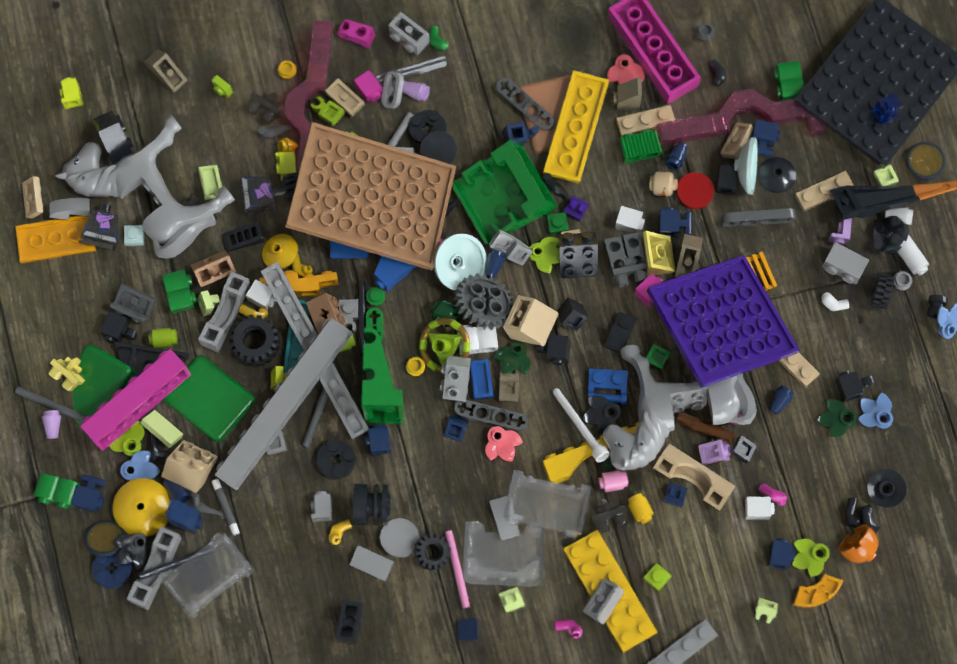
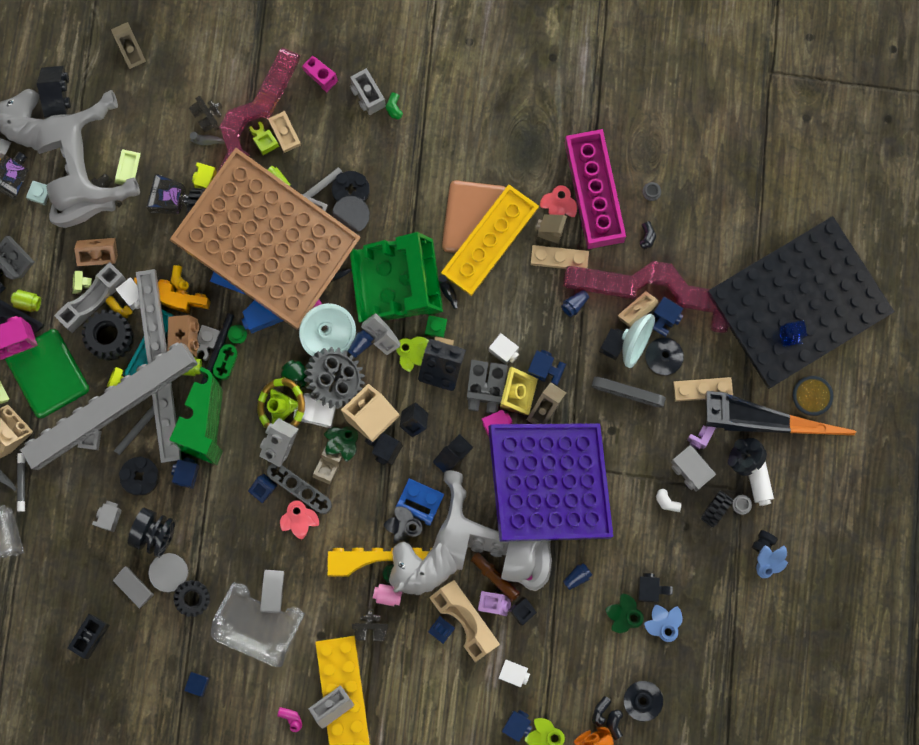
camera: 20 degrees right, 5 degrees up
neon yellow brick [59,78,83,109] -> none
green brick [162,269,197,314] -> none
lime plate [212,75,233,98] -> none
black slope [223,221,264,252] -> none
yellow dish [262,234,298,269] -> none
yellow plate [277,138,298,152] -> none
yellow plate [278,61,296,79] -> none
yellow arm [329,519,352,545] -> none
dark pink brick [354,70,382,104] -> none
axle [376,55,447,85] -> none
light grey plate [381,71,404,109] -> none
lavender cone [402,81,429,101] -> none
yellow plate [406,357,425,376] -> none
bright pink bar [445,531,470,609] -> none
blue tile [470,359,493,400] -> none
dark grey beam [497,78,555,130] -> none
yellowish green tile [499,587,525,613] -> none
dark blue brick [502,122,539,146] -> none
clear windscreen [504,470,591,538] -> none
white piece [553,388,610,462] -> none
dark purple tile [563,195,589,222] -> none
green brick [619,129,662,164] -> none
yellow brick [628,493,654,524] -> none
lime plate [643,563,671,592] -> none
green plate [646,344,671,371] -> none
tan head [650,172,678,196] -> none
red tile [676,172,714,210] -> none
light orange tile [746,252,777,291] -> none
dark pink arm [759,484,787,506] -> none
green brick [773,61,804,102] -> none
tan plate [778,352,820,388] -> none
yellowish green tile [873,164,899,186] -> none
white cone [885,207,913,225] -> none

